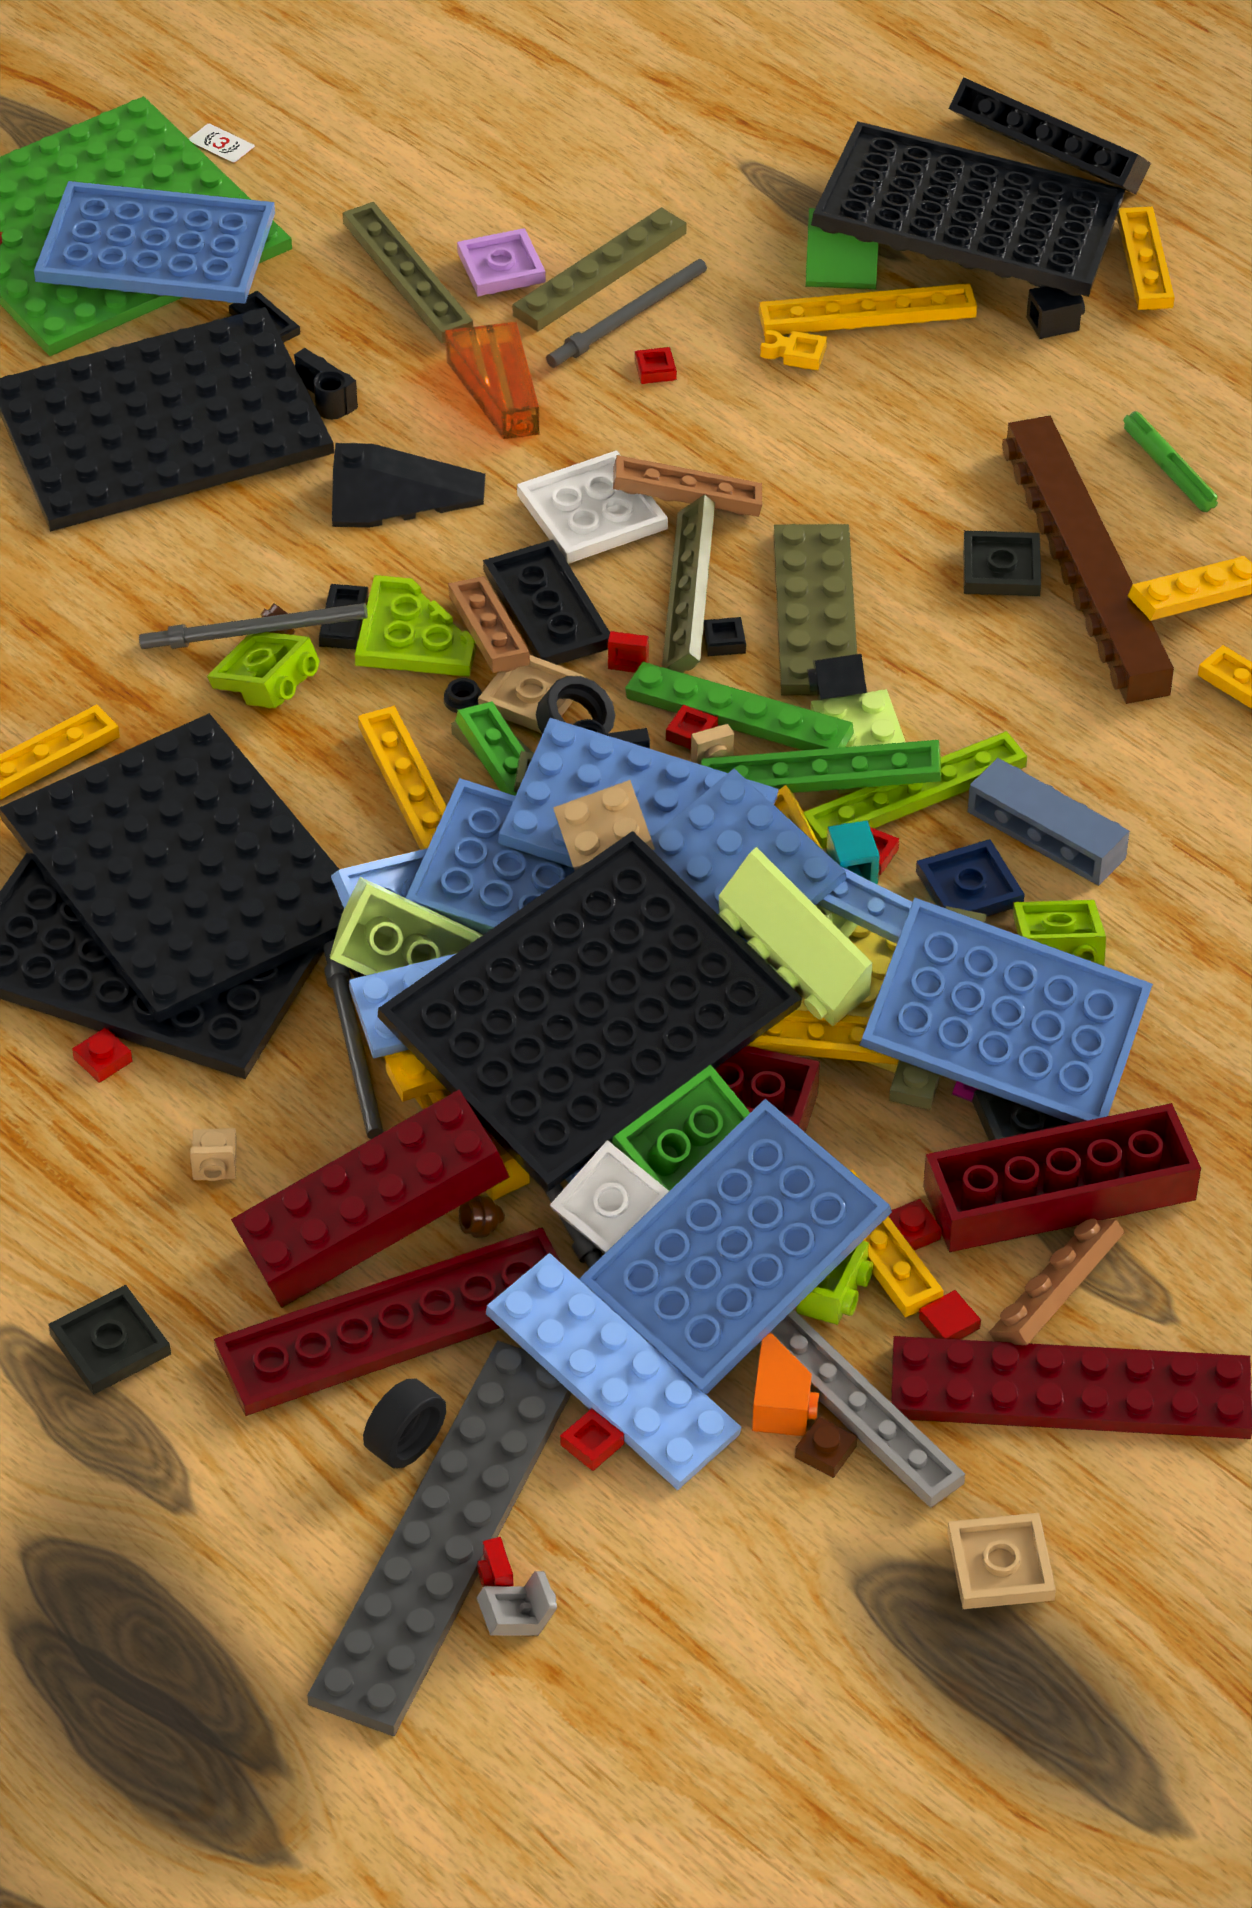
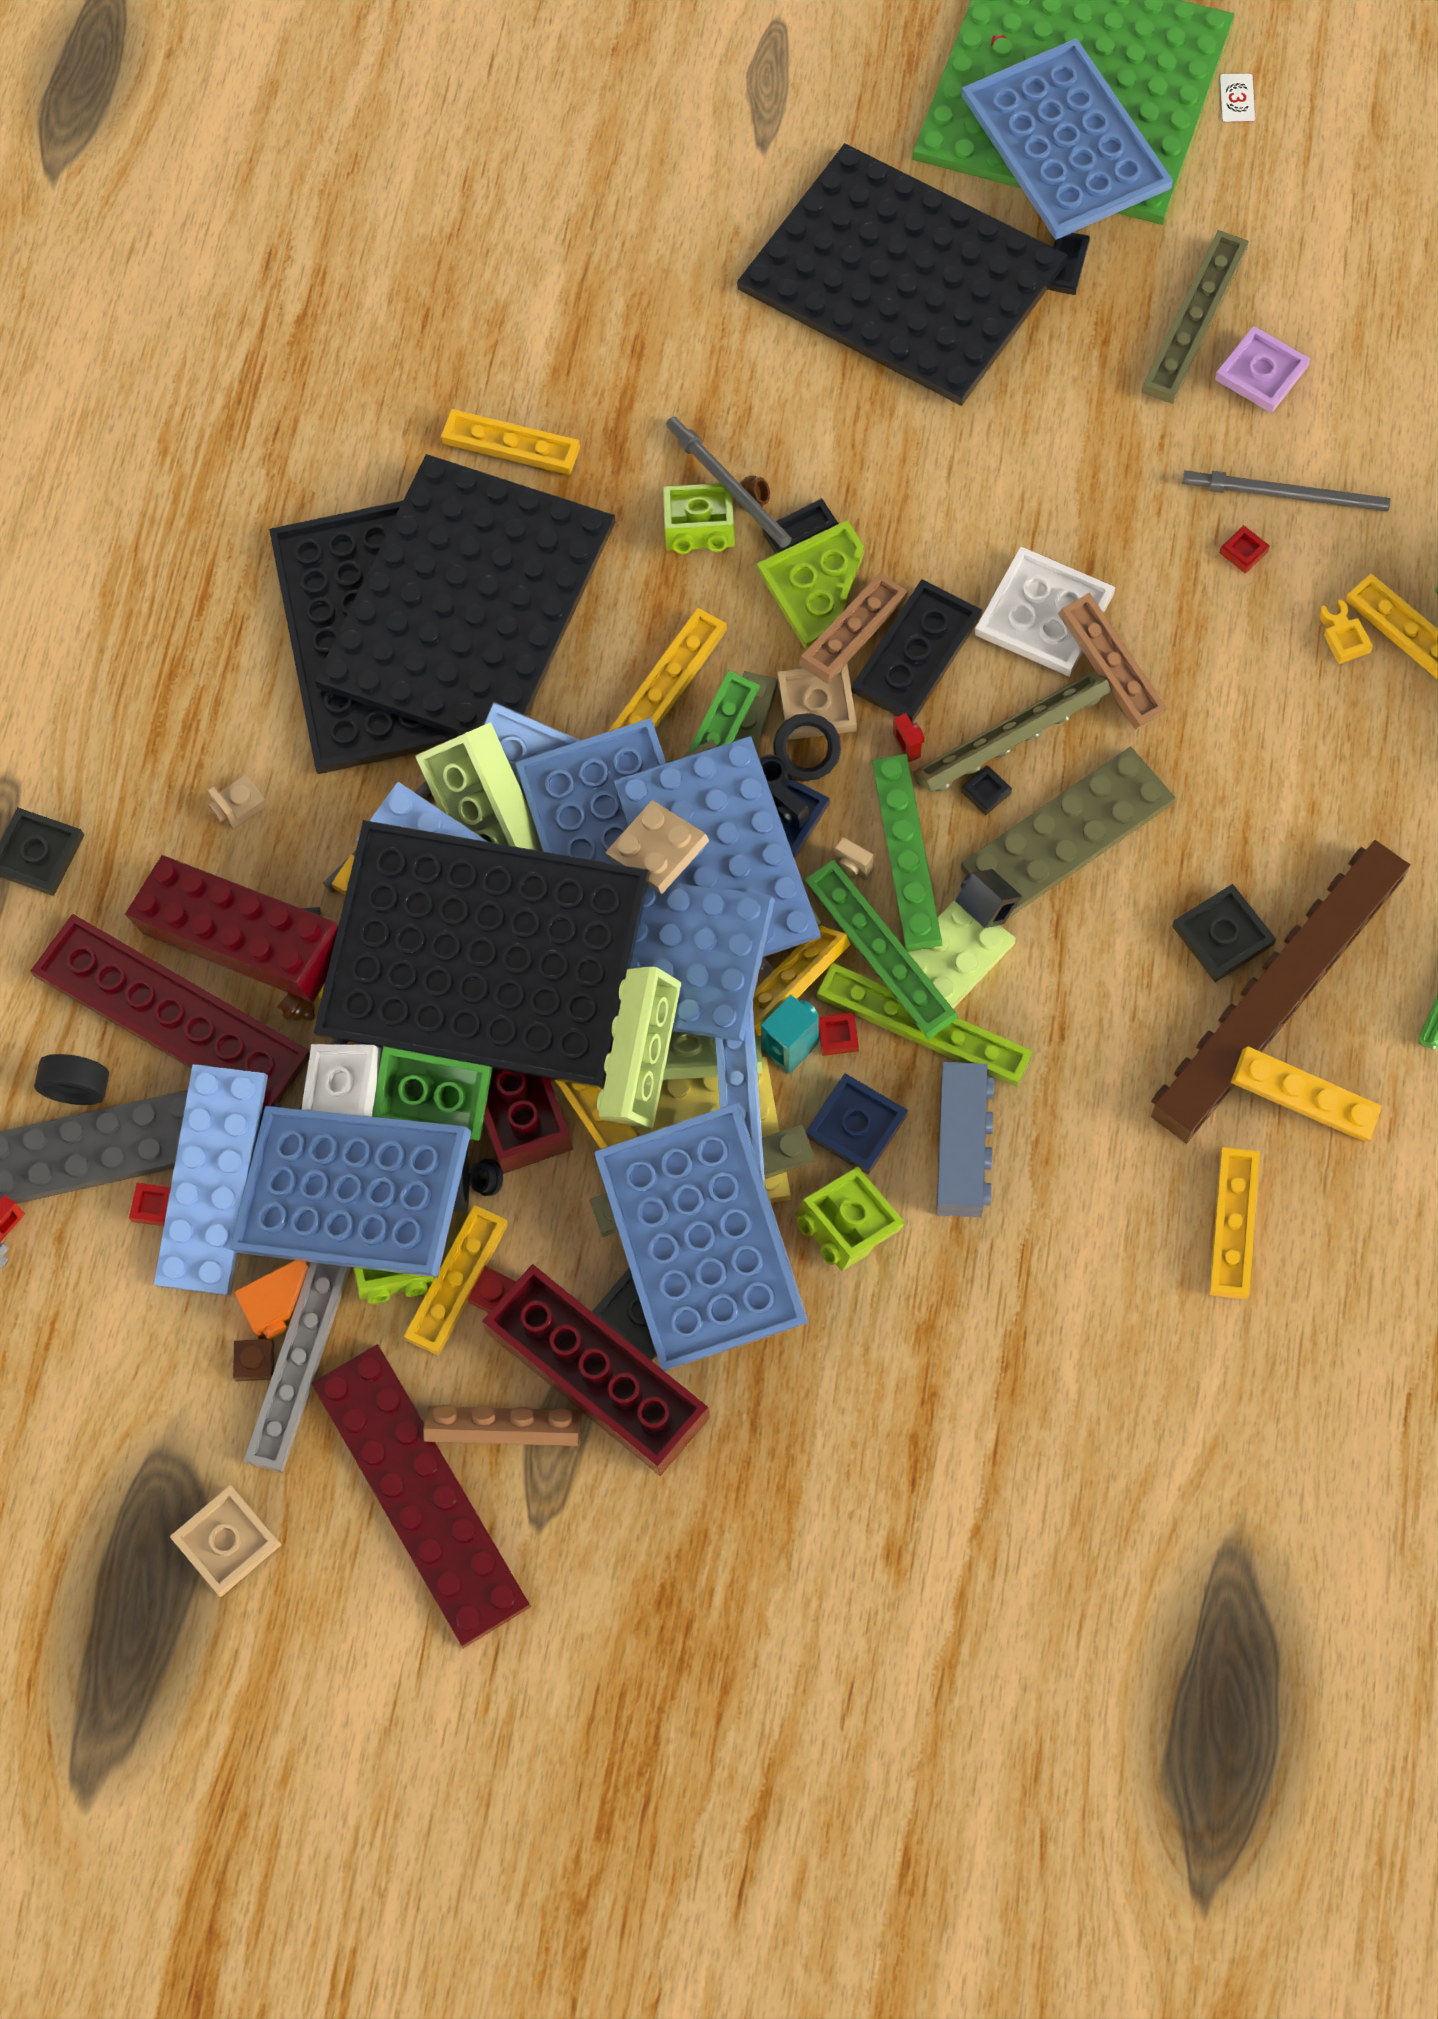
camera: 60 degrees right, 20 degrees up
red plate [72,1028,133,1083] -> none
black plate [294,348,358,420] -> none
black wedge [332,443,485,528] -> none
black plate [444,678,482,713] -> none
clear orange slope [445,322,540,439] -> none
olive plate [512,207,687,332] -> none
red plate [665,705,718,750] -> none
red tile [919,1290,981,1339] -> none

